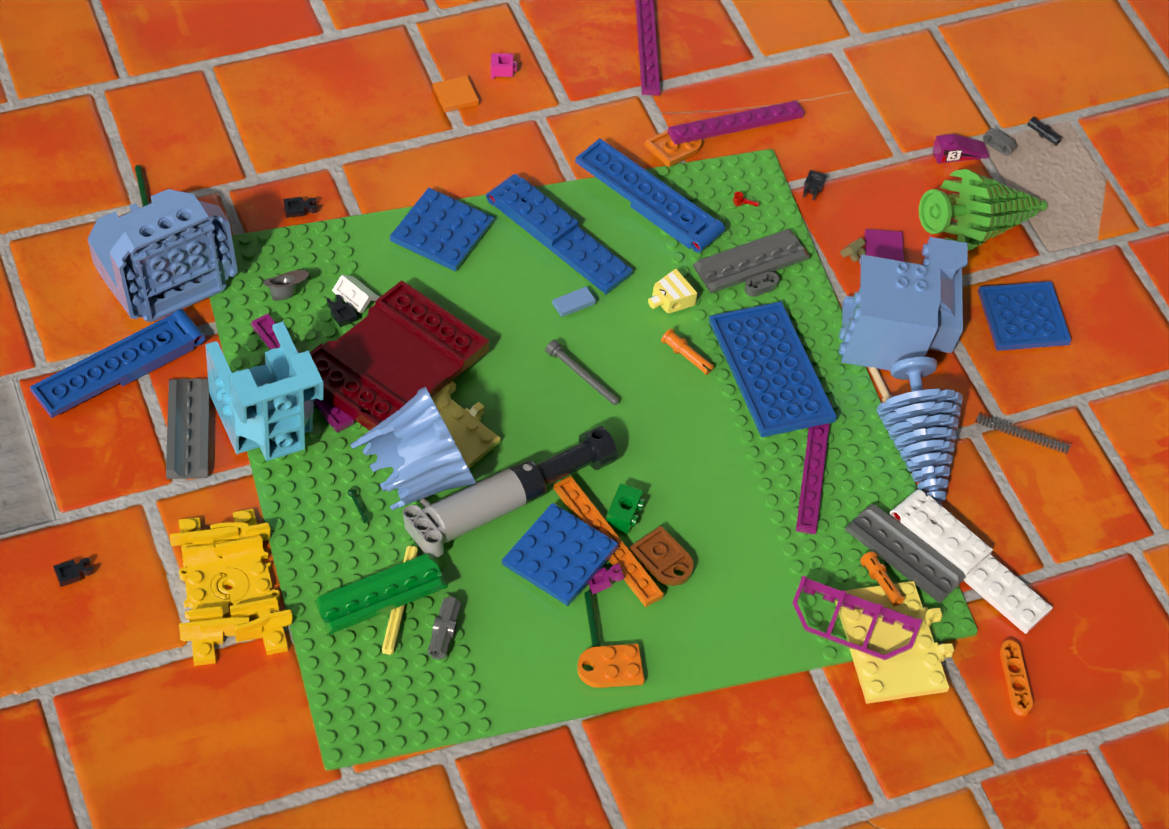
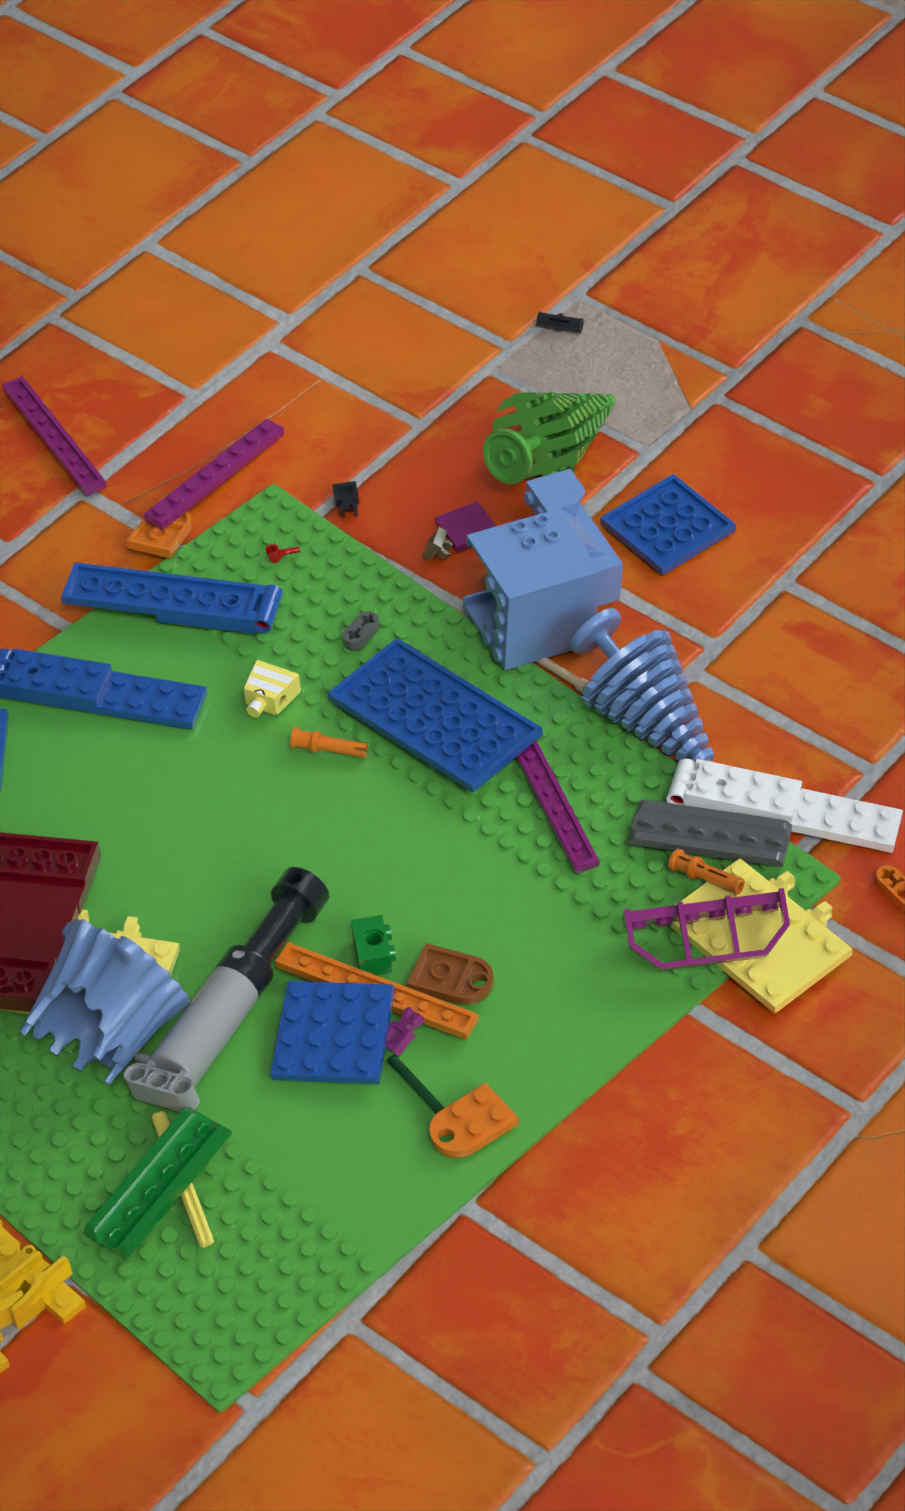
camera: 20 degrees left, 5 degrees down
dark green hinge [347,489,368,523] -> none
dark grey piece [428,596,461,660] -> none
dark grey piece [545,340,619,405] -> none
medium blue tile [552,287,595,317] -> none
dark grey plate [693,229,810,294] -> none
magenta slope [932,134,989,164] -> none
dark grey piece [974,413,1071,454] -> none
dark grey beam [983,128,1016,156] -> none

